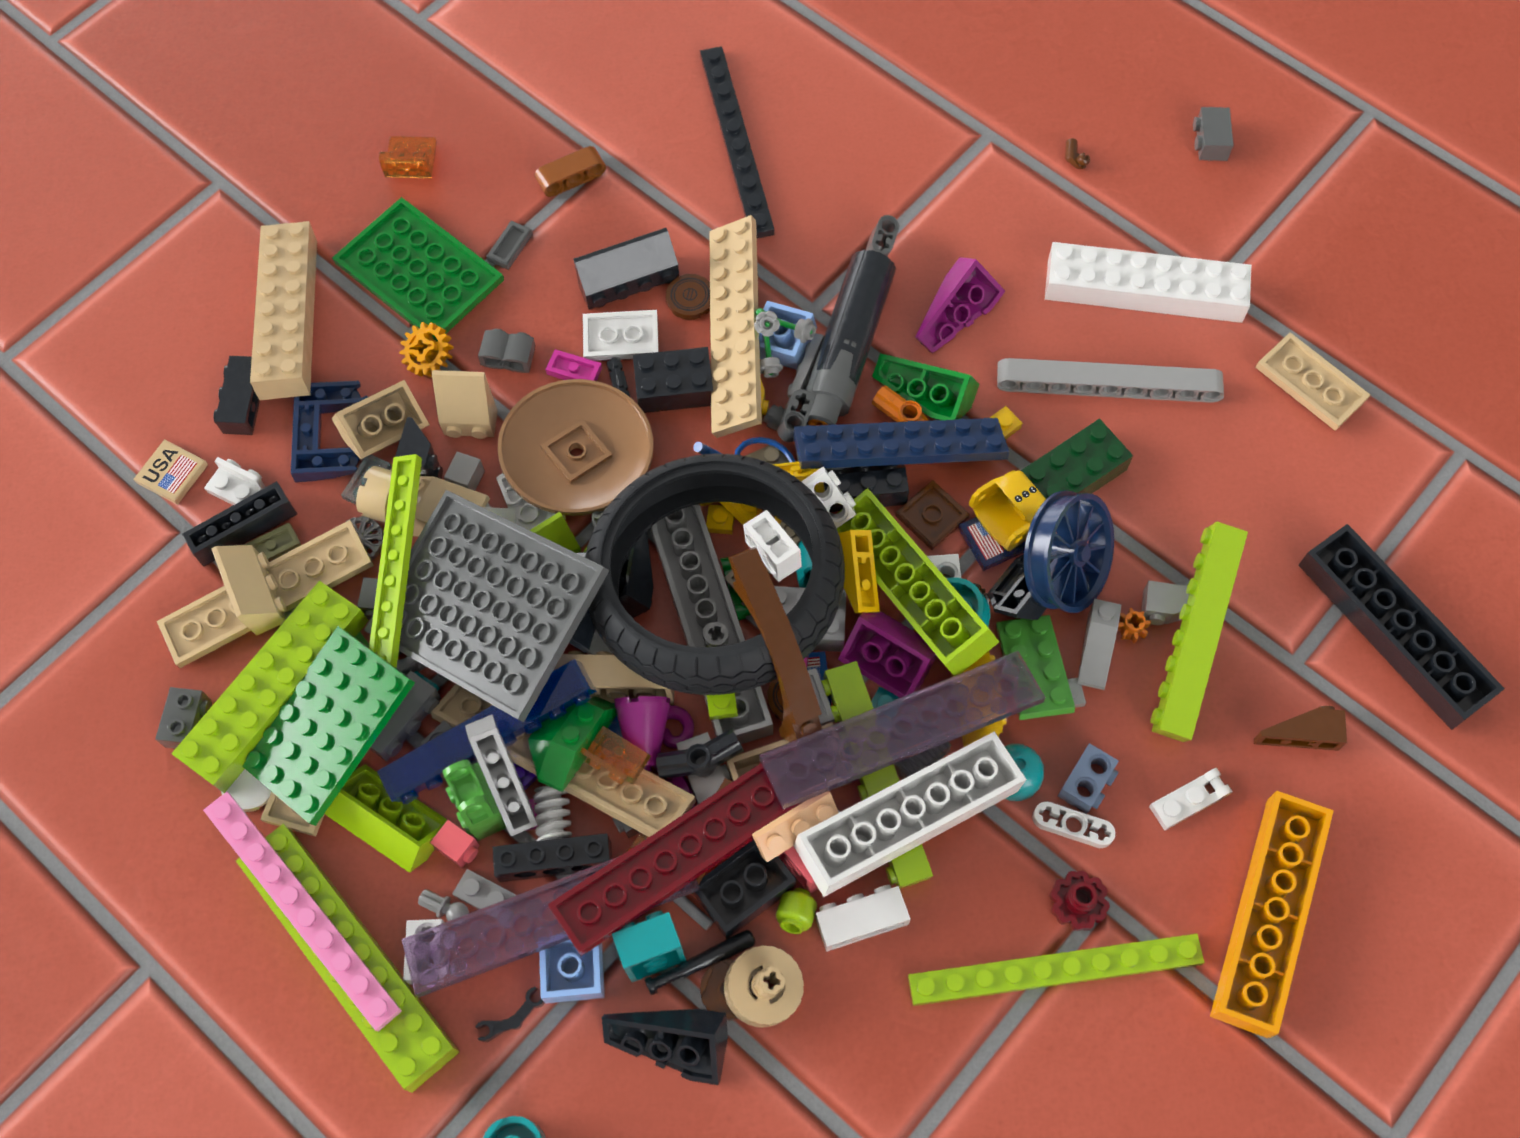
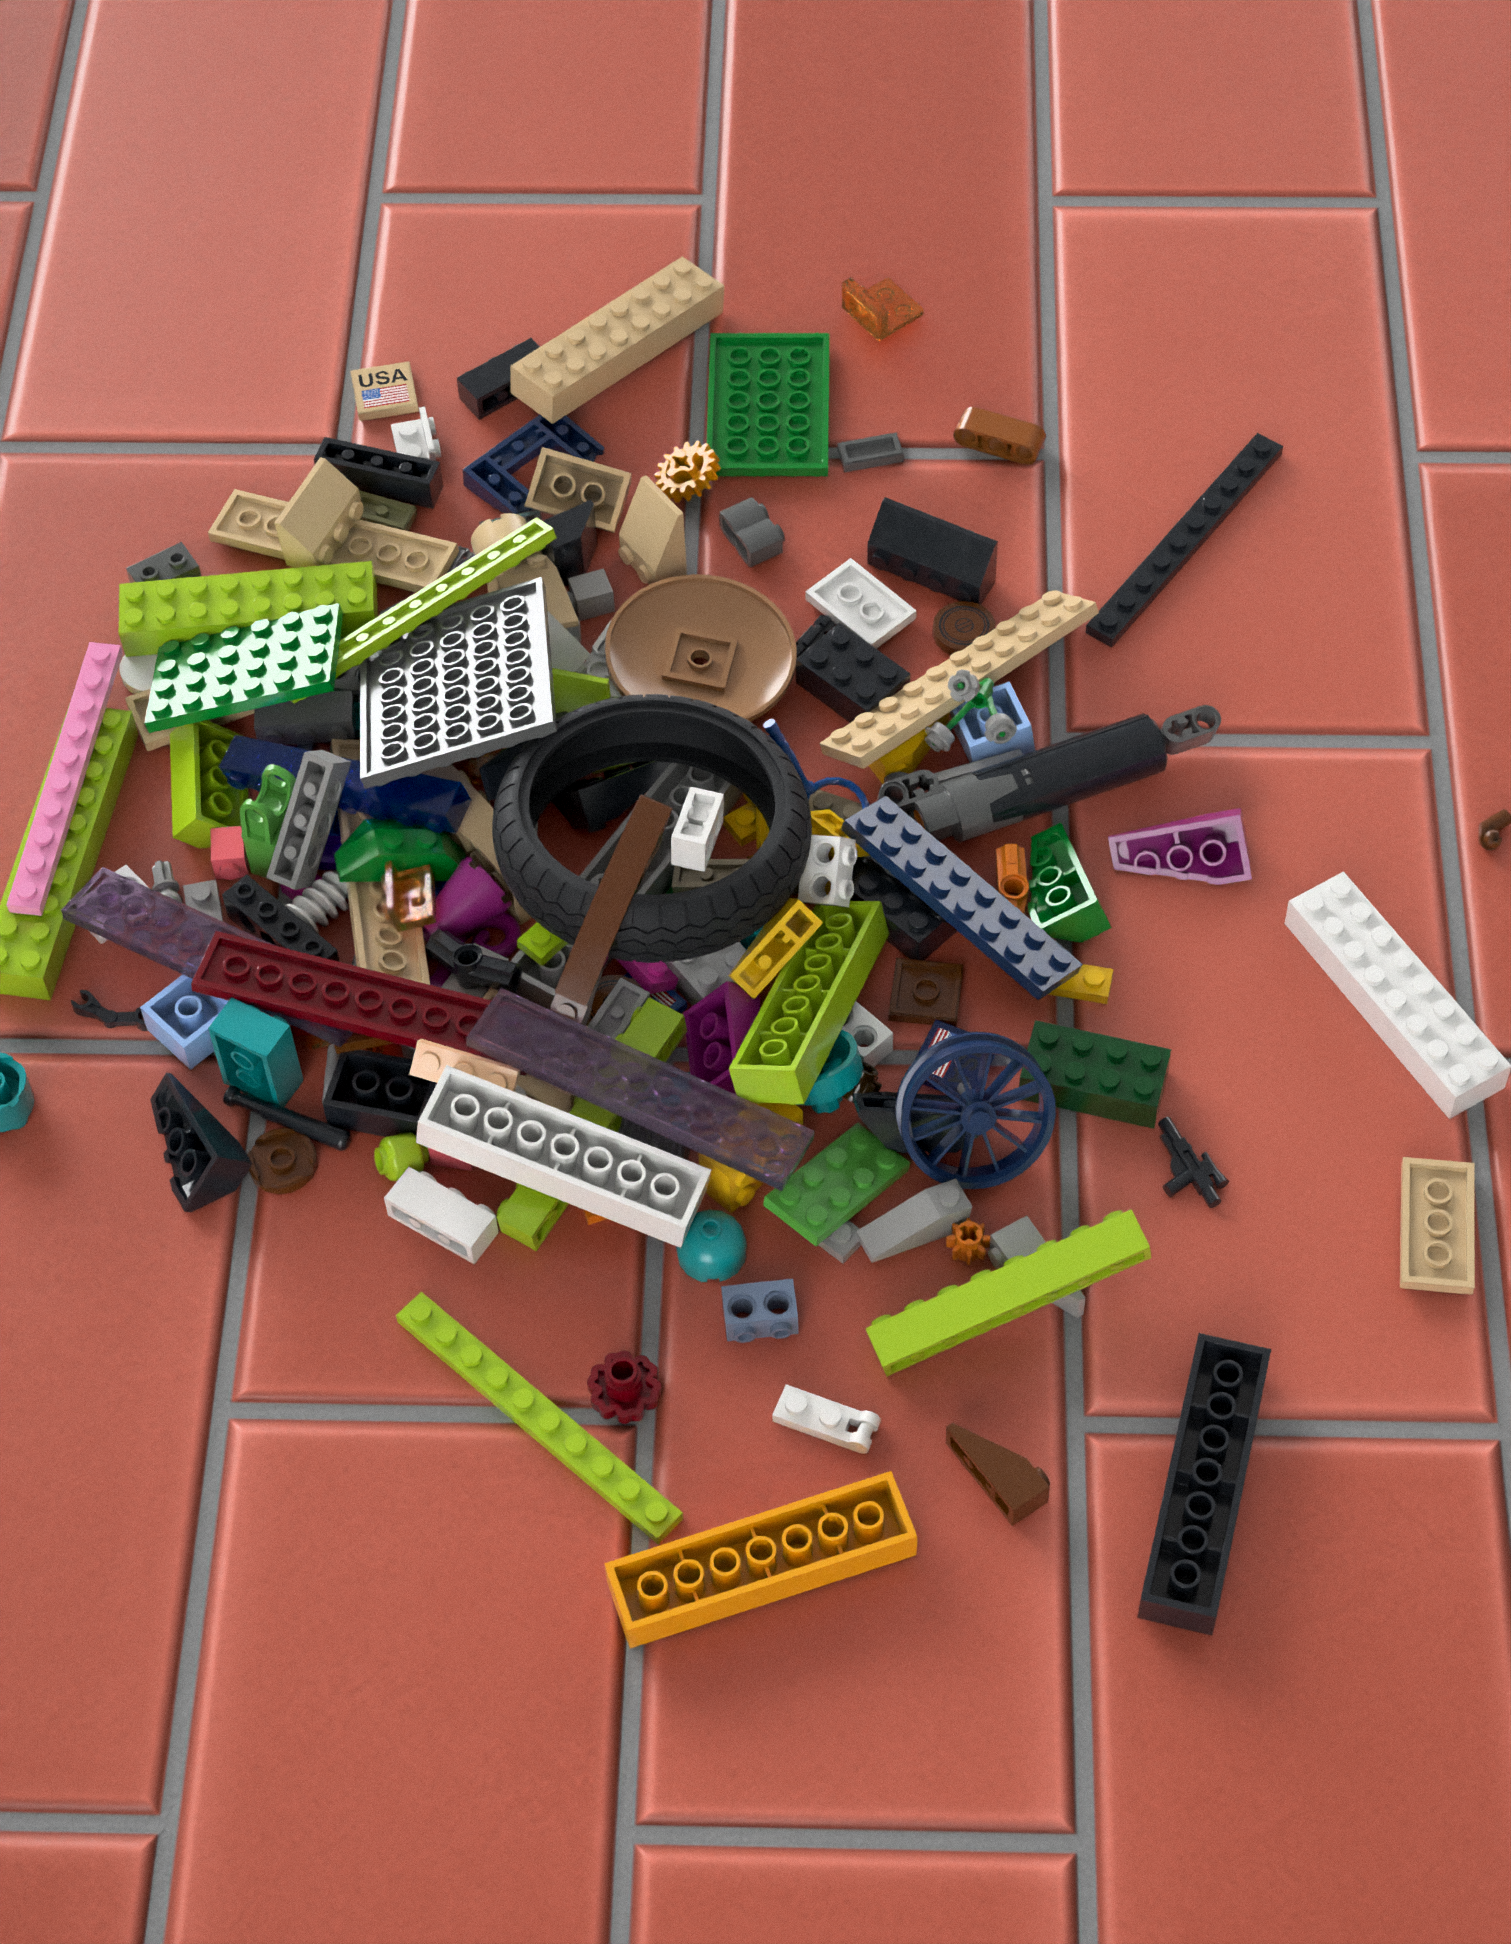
camera: 50 degrees right, 10 degrees down
dark pink plate [546,349,602,381] -> none
tan piece [724,945,804,1028] -> none
yellow piece [969,470,1046,551] -> none
light grey beam [997,358,1224,403] -> none
white beam [1032,802,1116,848] -> none
none -> black piece [1158,1117,1229,1208]

